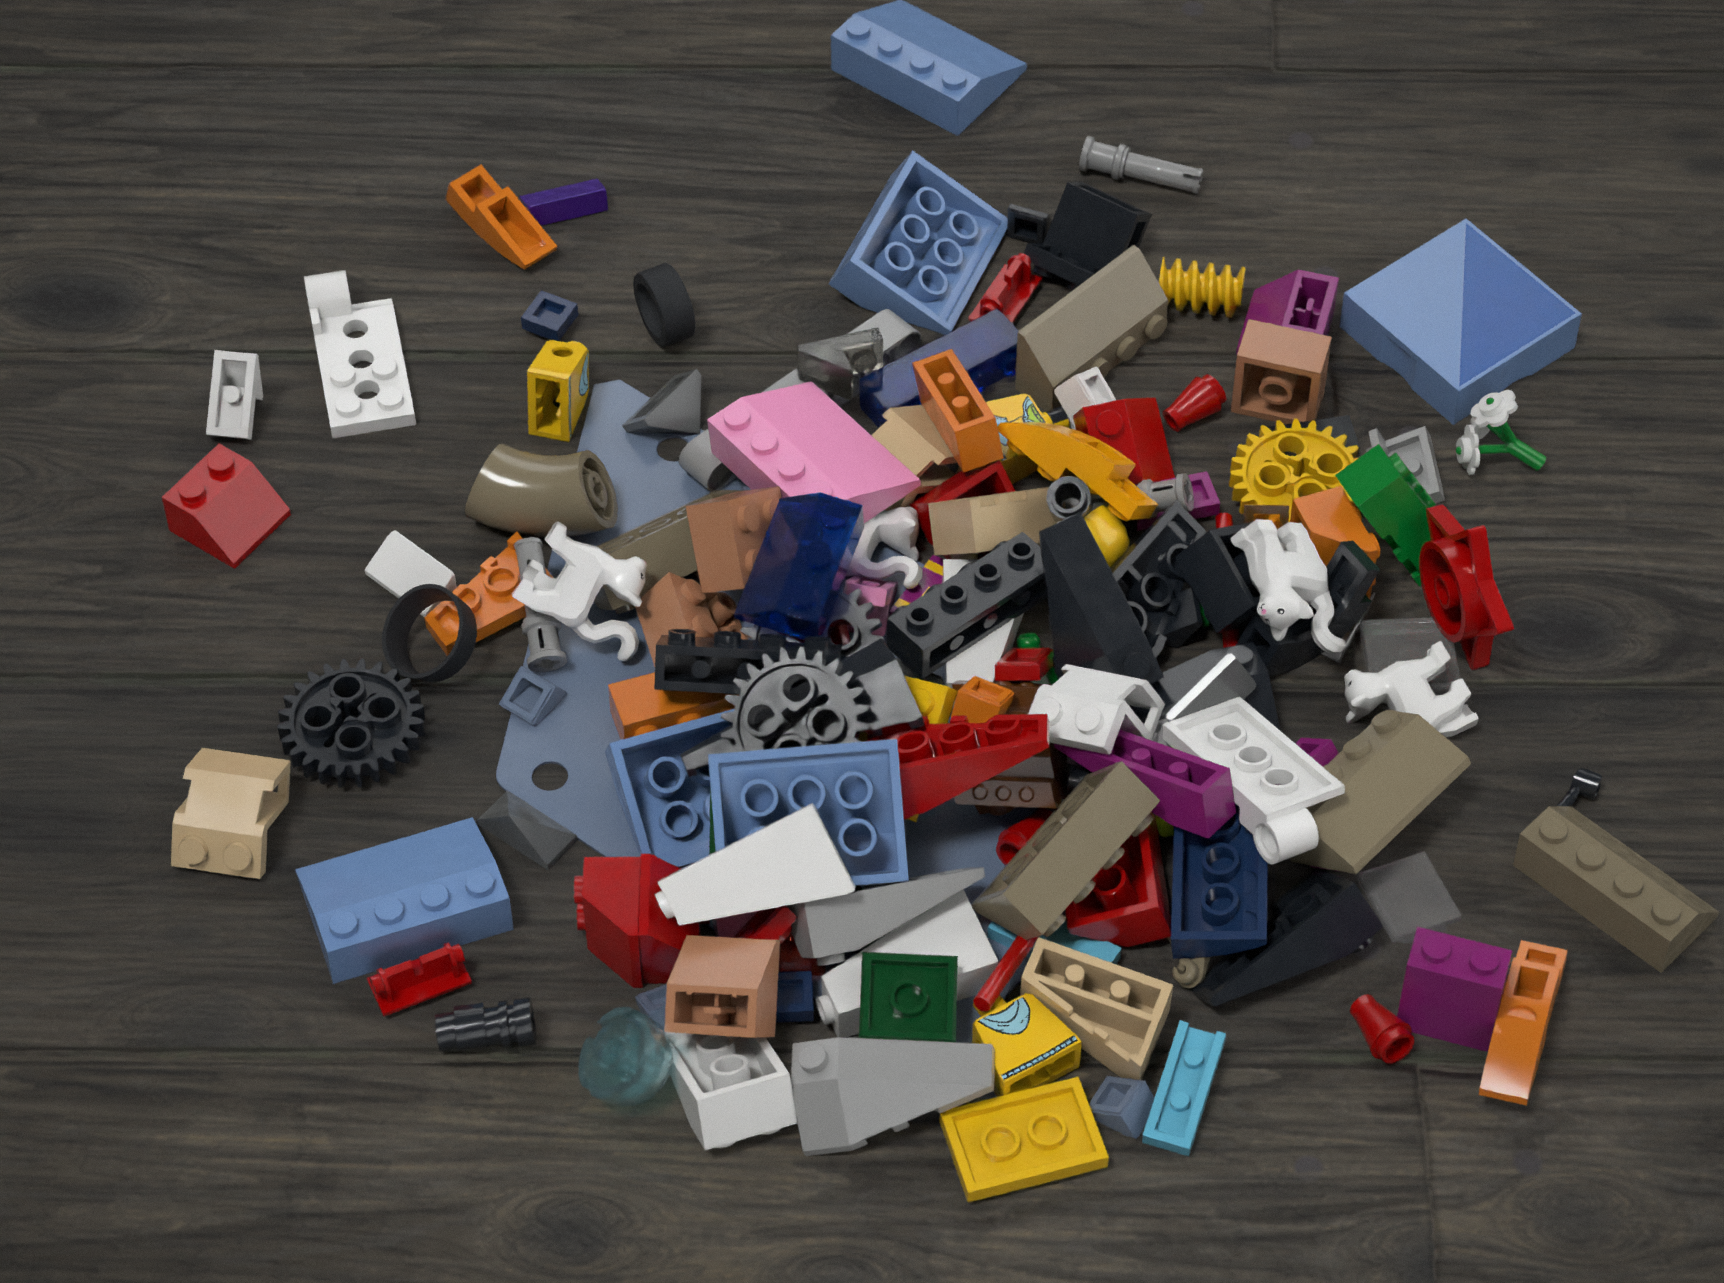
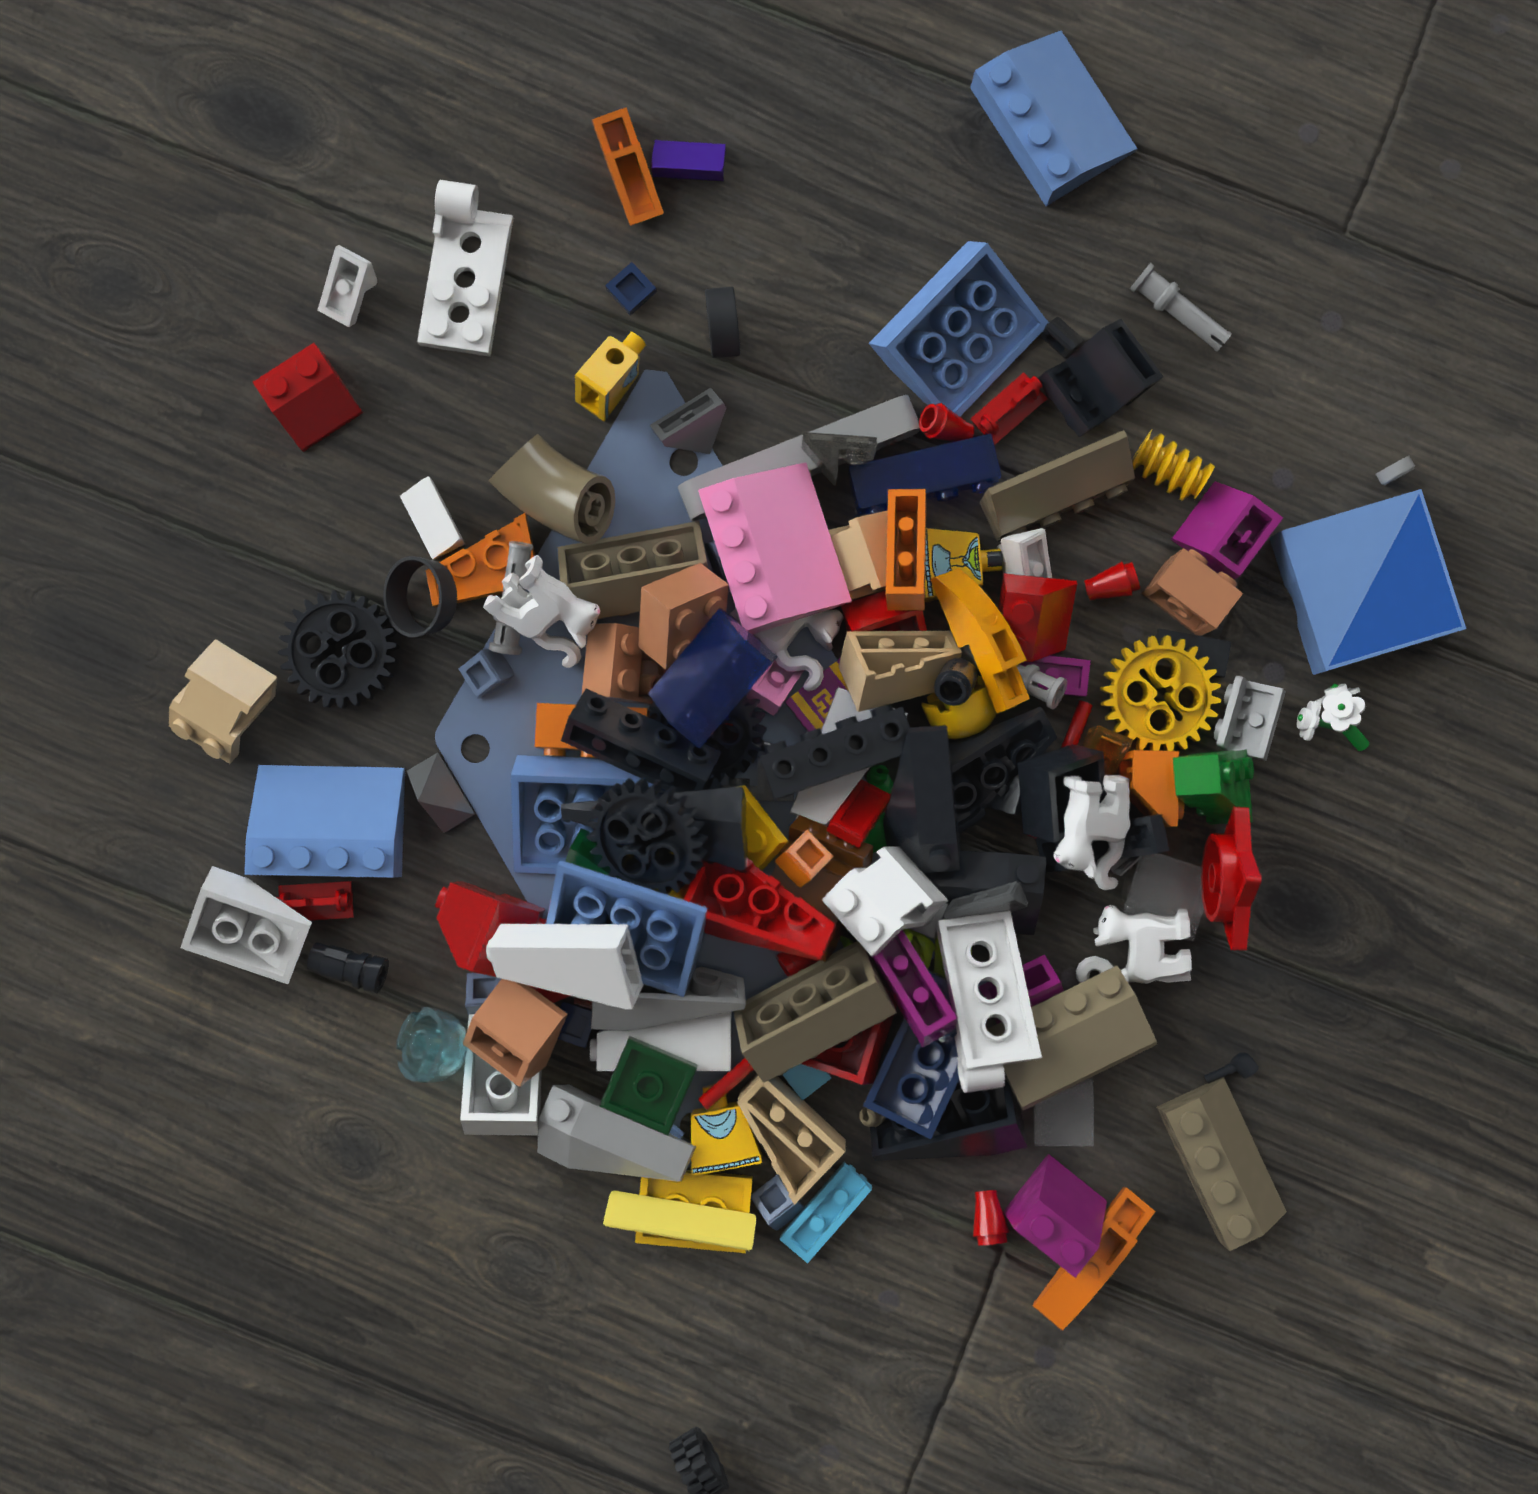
camera: 20 degrees right, 35 degrees up
none -> white slope [180,866,312,984]
none -> light yellow slope [603,1190,756,1251]
none -> red cone [919,403,974,444]
none -> light grey tile [1376,455,1415,486]

